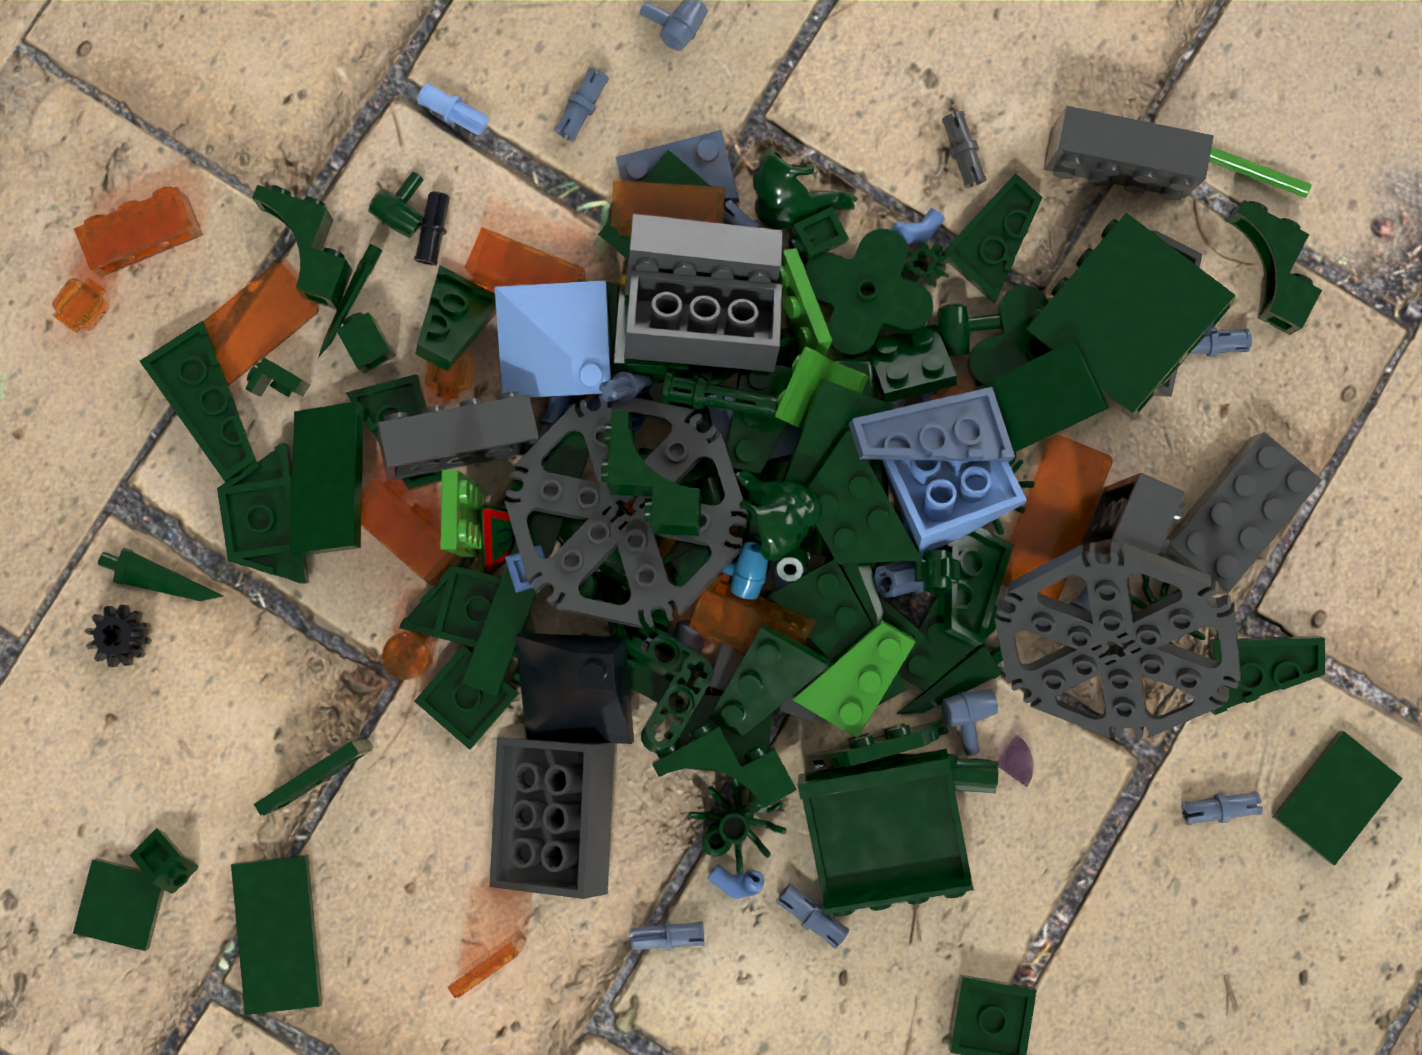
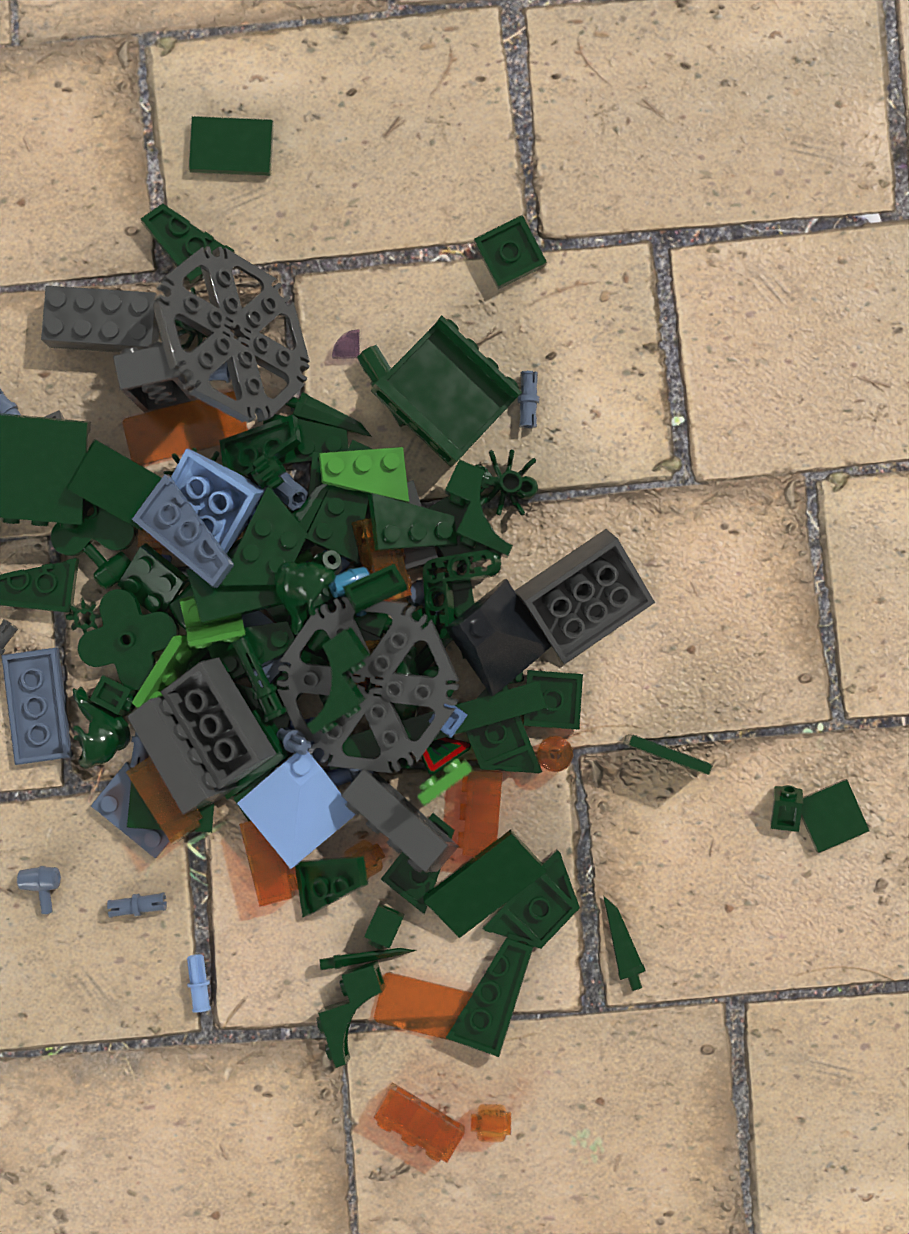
camera: 120 degrees left, 0 degrees up
black gear [85,605,152,667] -> none
dark green tile [231,854,322,1015] -> none
dark green bracket [245,357,311,397] -> none
dark green piece [368,172,424,239] -> none
black axle [414,191,450,266] -> none
clear orange tile [447,929,527,998] -> none
sand blue axle [630,921,705,951] -> none
medium blue arm [707,864,764,899] -> none
dark green wing [808,719,949,770] -> none
medium blue arm [891,208,945,246] -> none
sand blue piece [941,689,998,755] -> none
sand blue pin [1181,791,1263,825] -> none
none -> sand blue tile [1,648,72,765]
none -> dark green tile [343,564,407,613]

